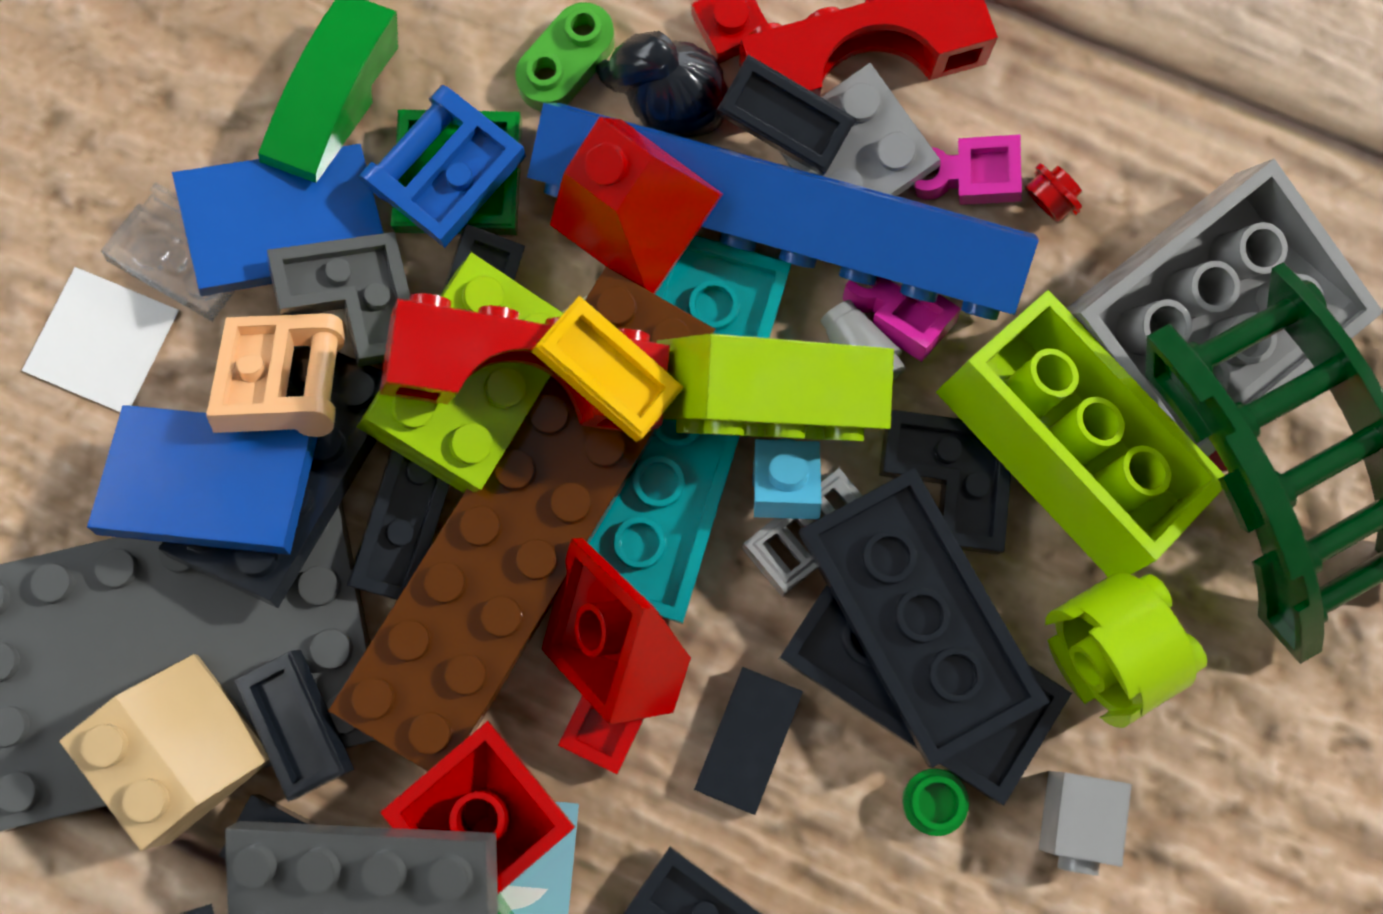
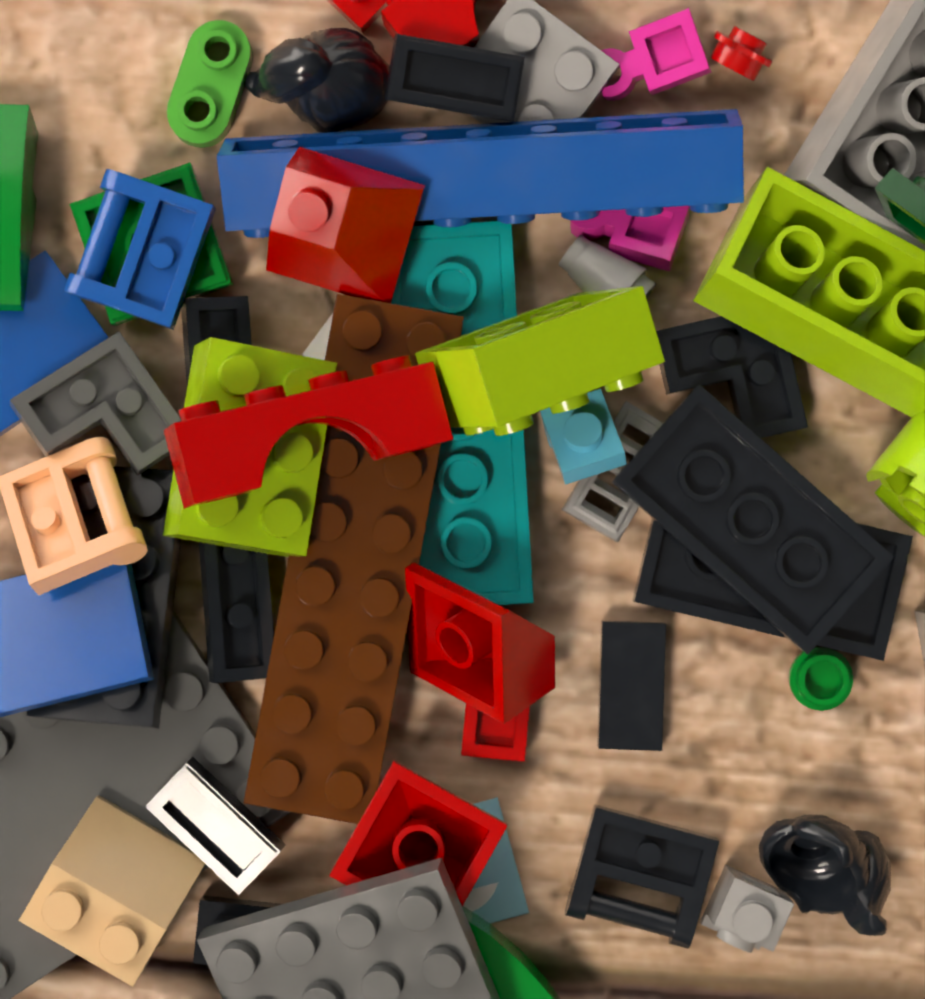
camera: 20 degrees left, 10 degrees up
yellow tile [531,296,683,442] -> none

